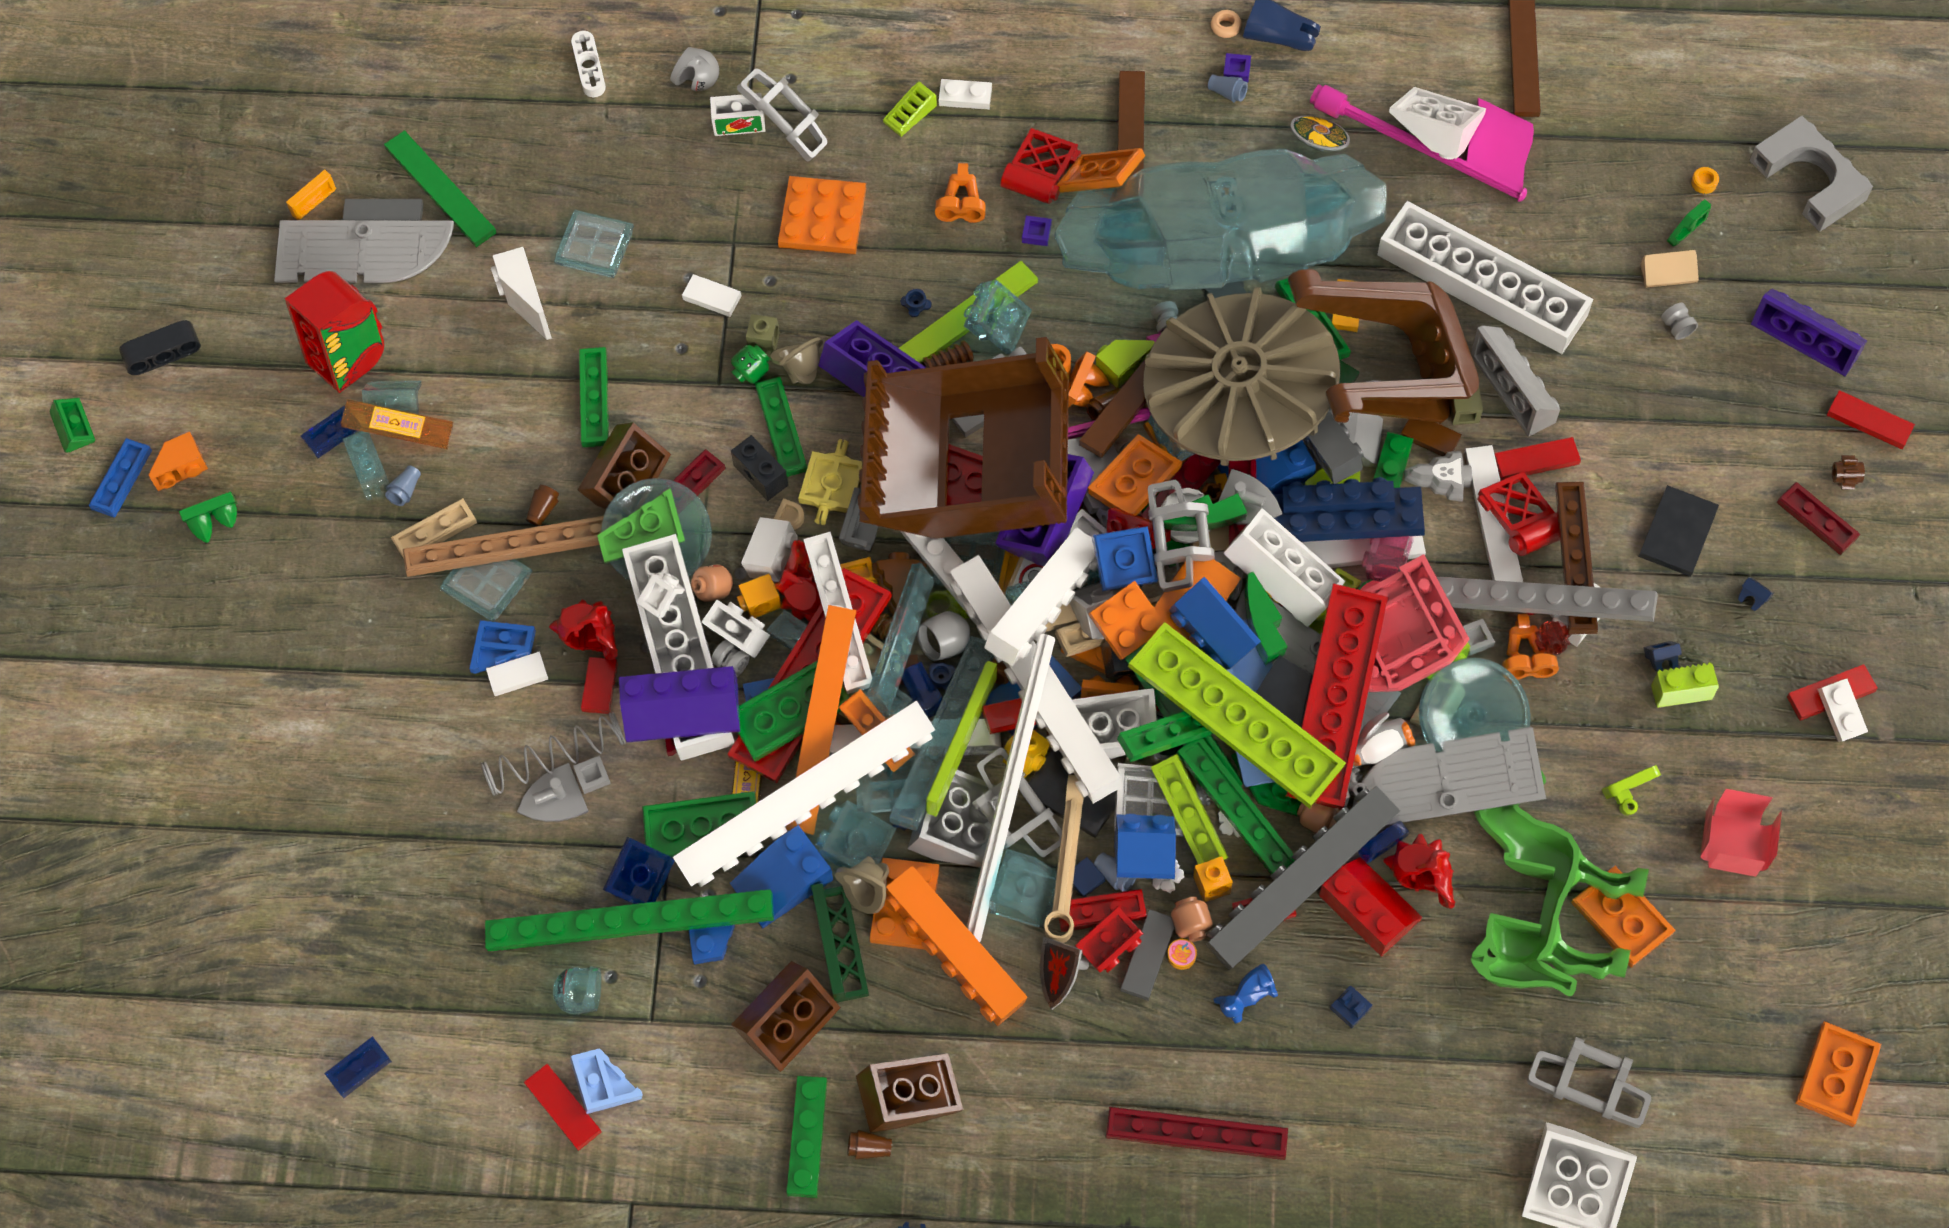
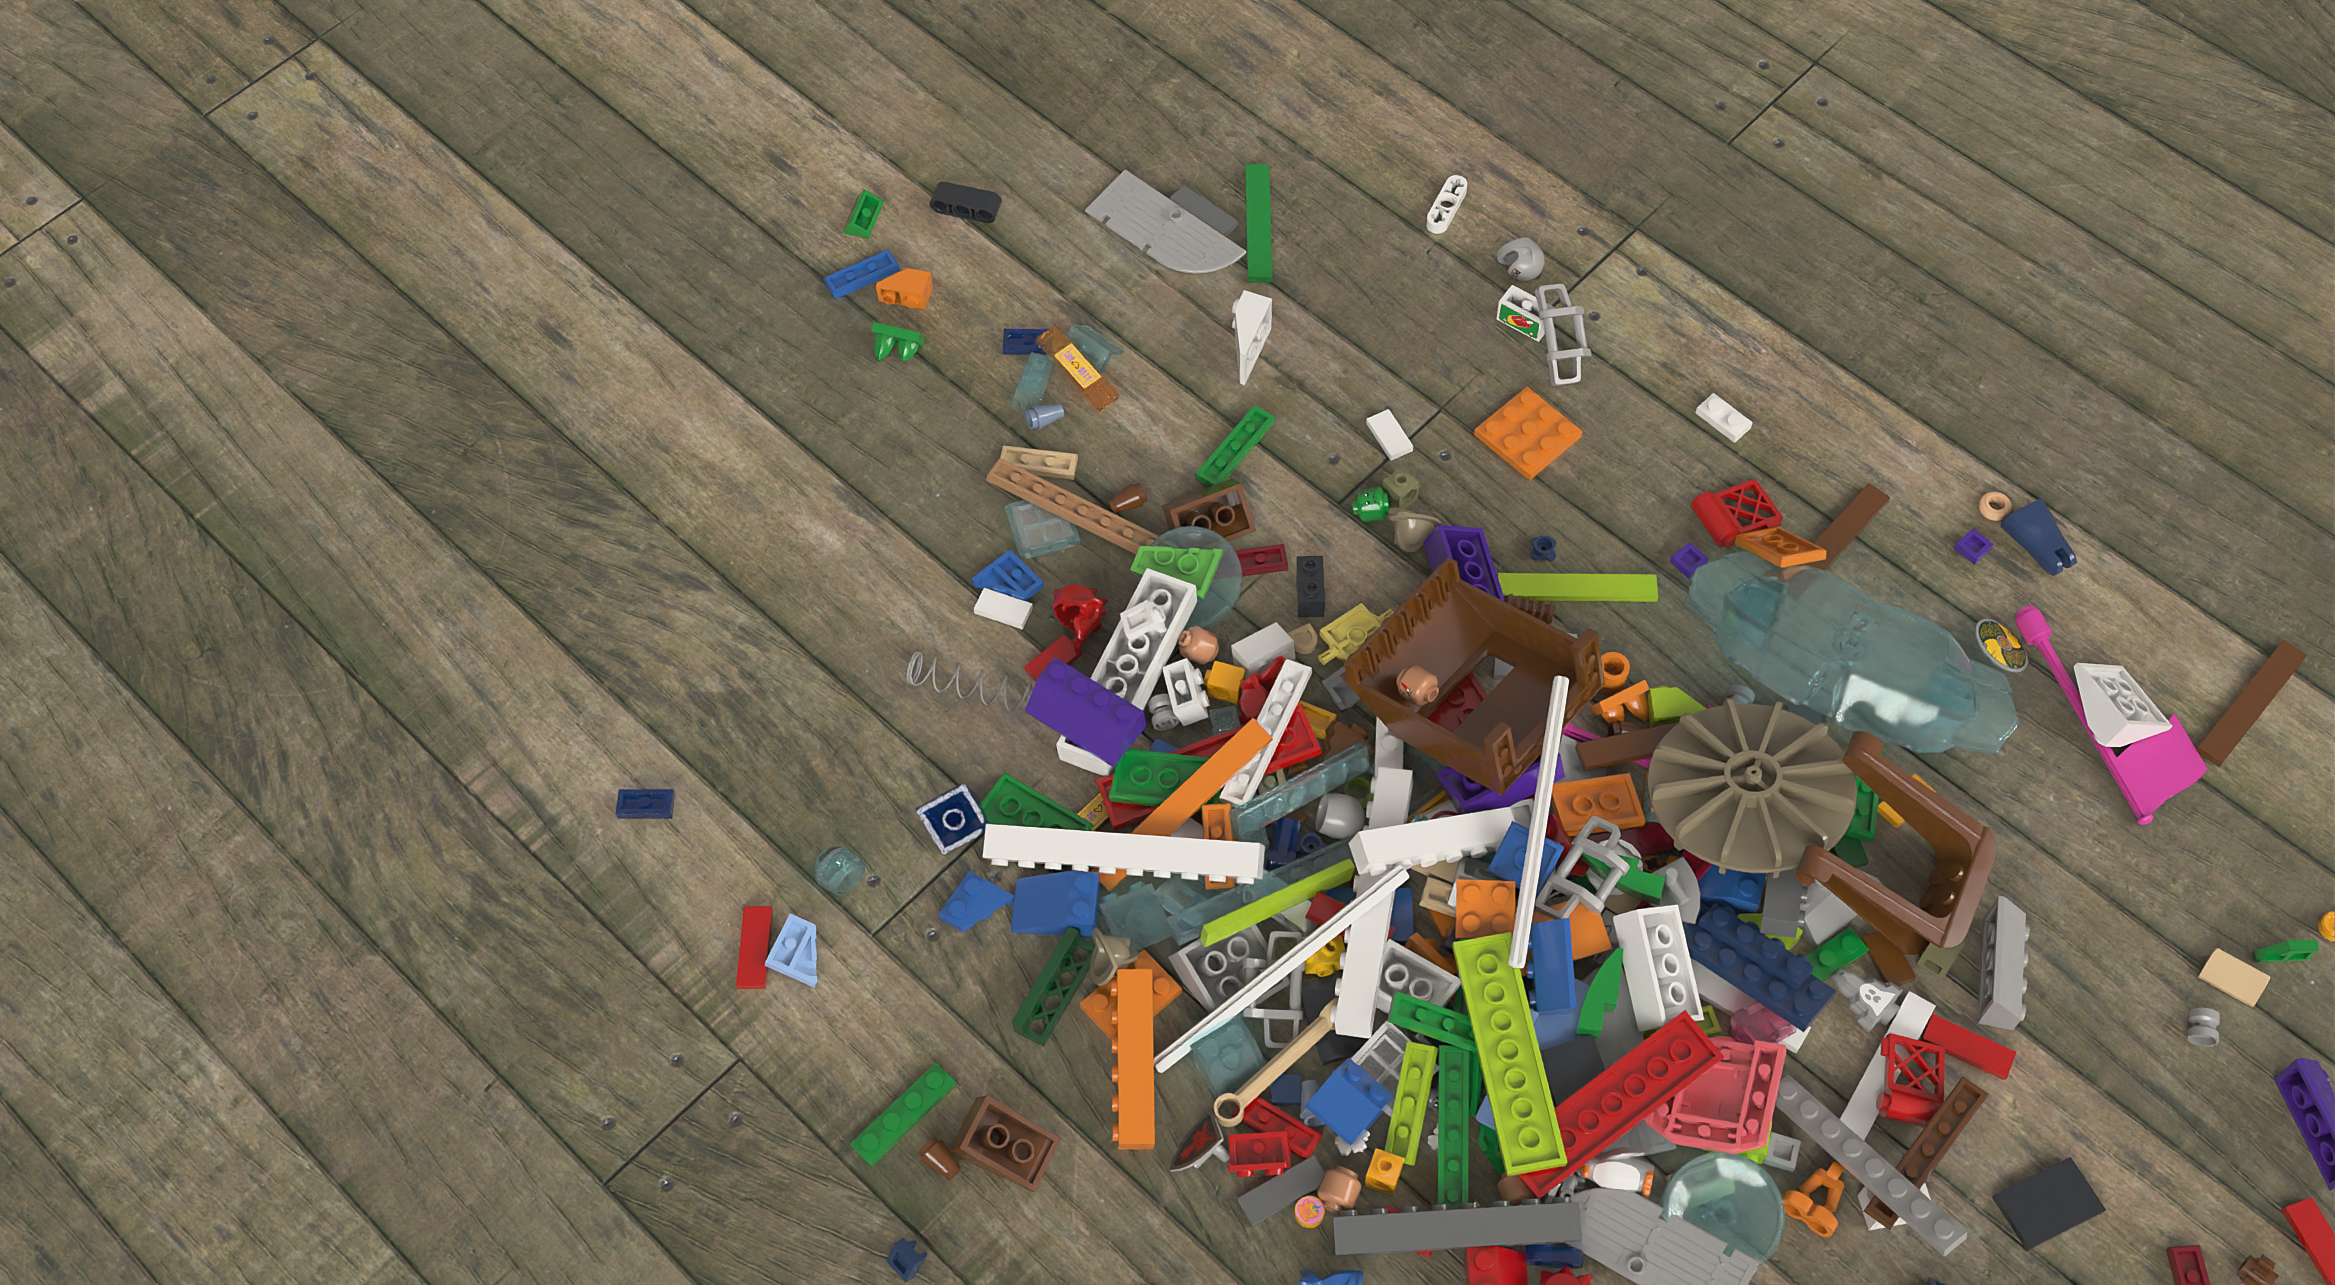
camera: 40 degrees right, 5 degrees down
red brick [284,271,384,393] -> none
light orange tile [286,170,336,220] -> none
green plate [485,889,774,952] -> none
light grey shield [517,763,589,822] -> none
clear piece [554,210,634,278] -> none
light grey plate [573,755,611,794] -> none
reddish brown slope [731,961,841,1072] -> none
green tile [755,377,808,477] -> none
lime slope [883,81,937,137] -> none
orange piece [935,163,986,223] -> none
clear light blue plate [964,280,1032,354] -> none
sand blue cone [1208,75,1248,102] -> none
white brick [1377,201,1593,354] -> none
clear red gear [1535,621,1571,656] -> none
none -> nougat head [1396,665,1439,706]
none -> white axle [1508,676,1569,969]

